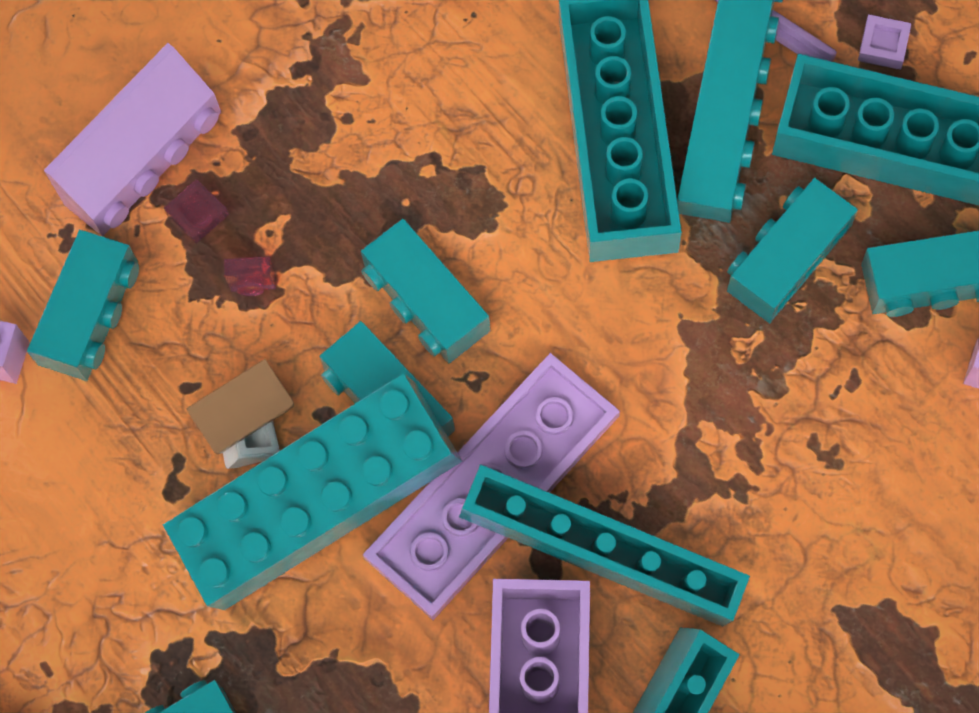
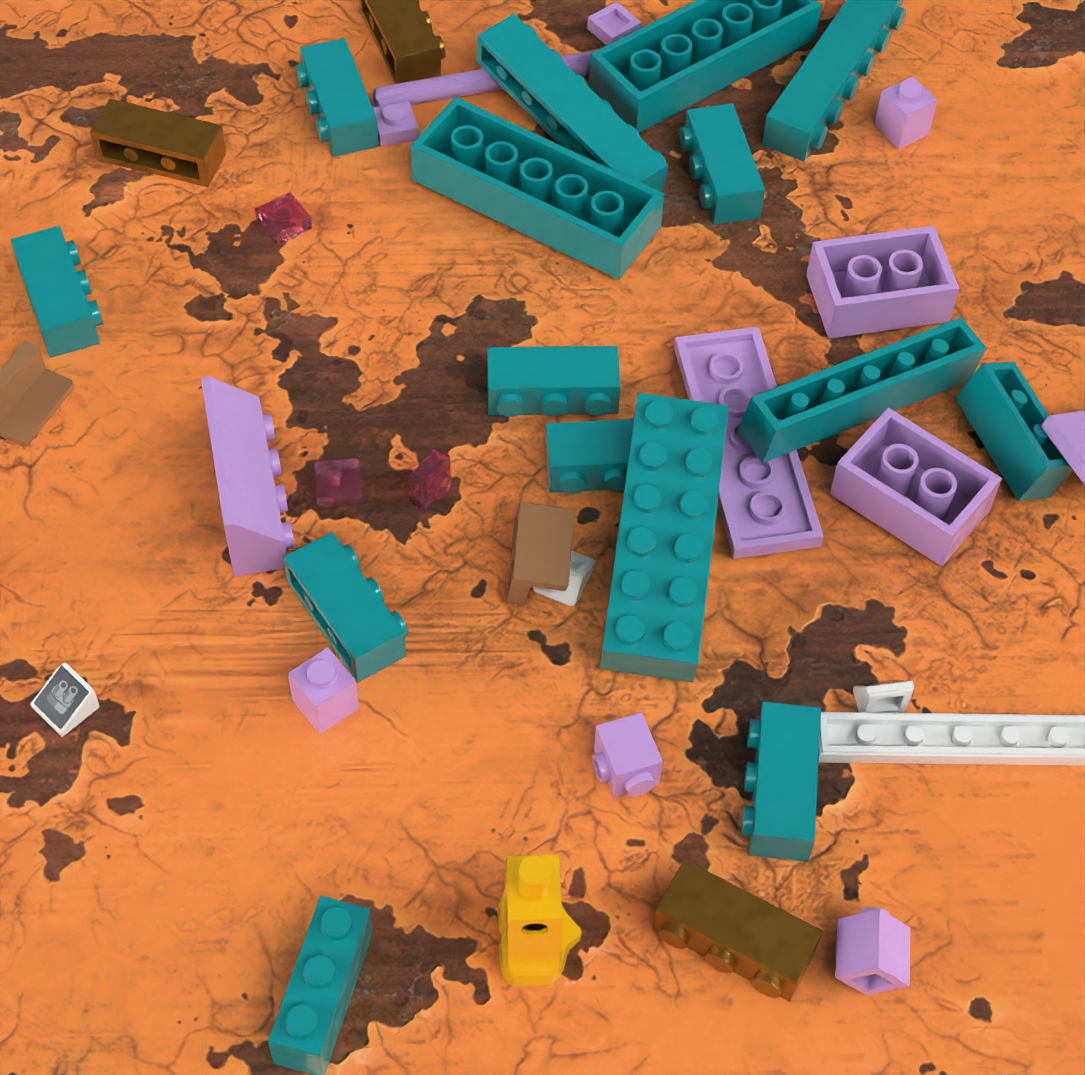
camera: 60 degrees left, 15 degrees down
none -> lavender brick [592,712,663,798]
none -> lavender brick [806,225,959,339]

